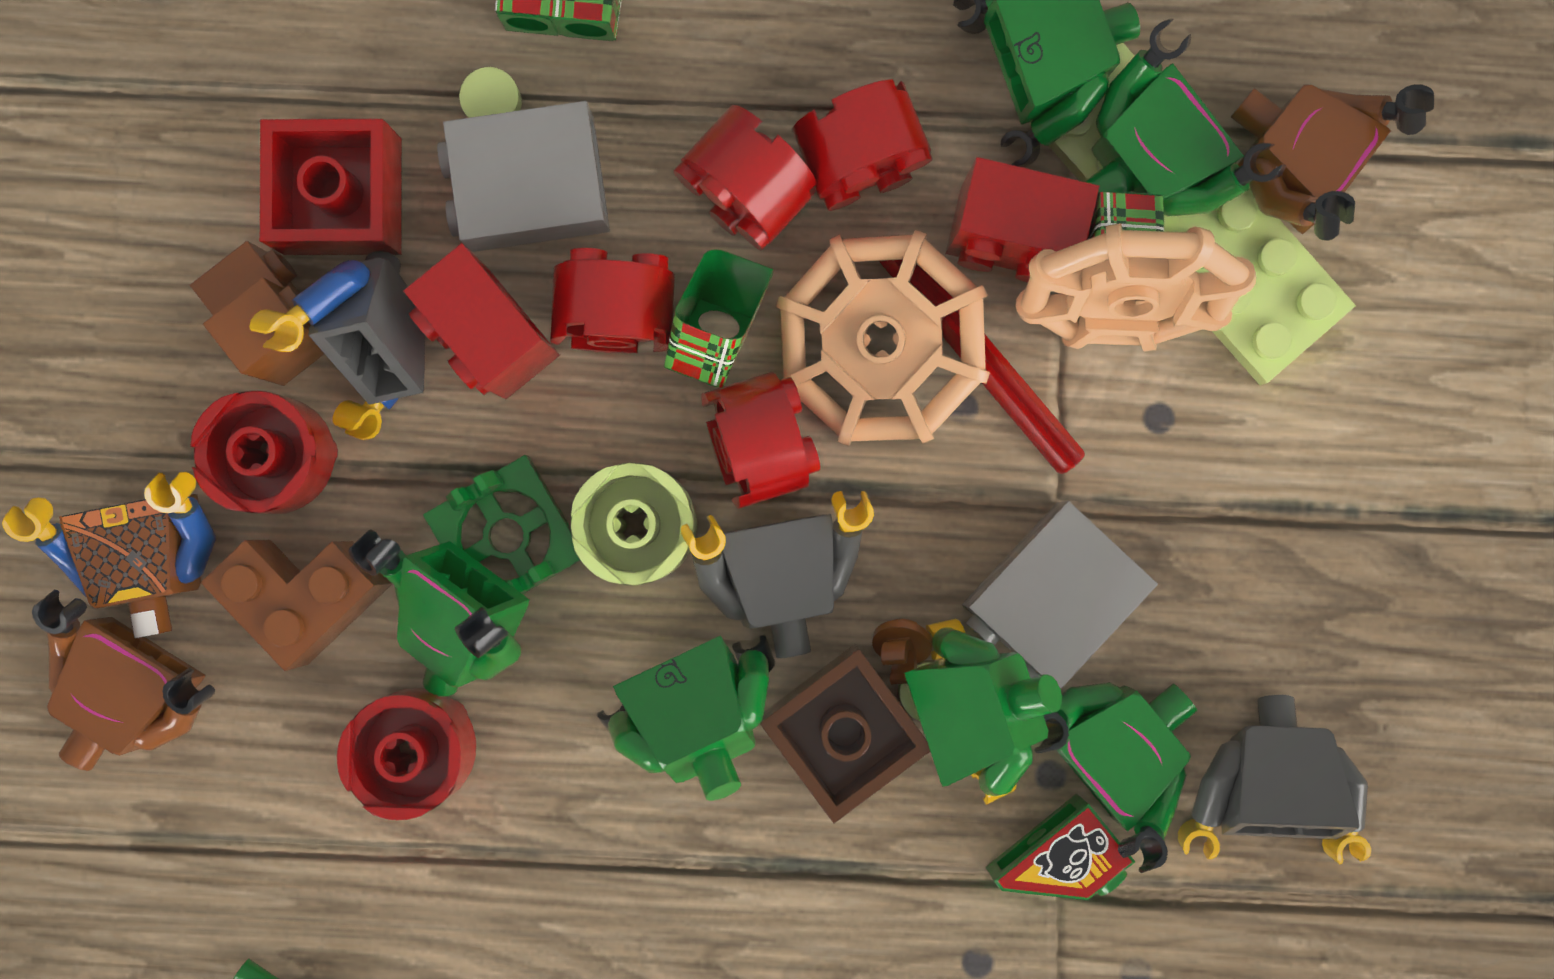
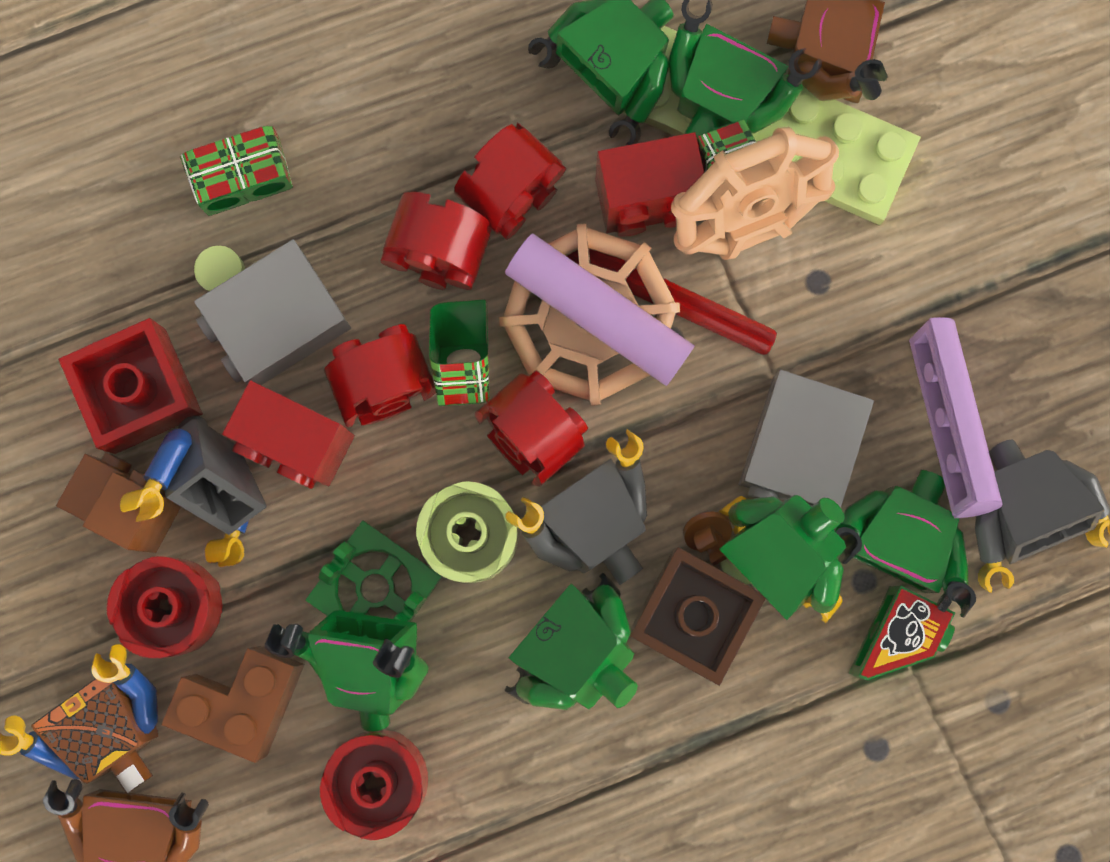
camera: 25 degrees left, 5 degrees down
none -> lavender brick [505,233,695,386]
none -> lavender brick [909,317,1003,519]

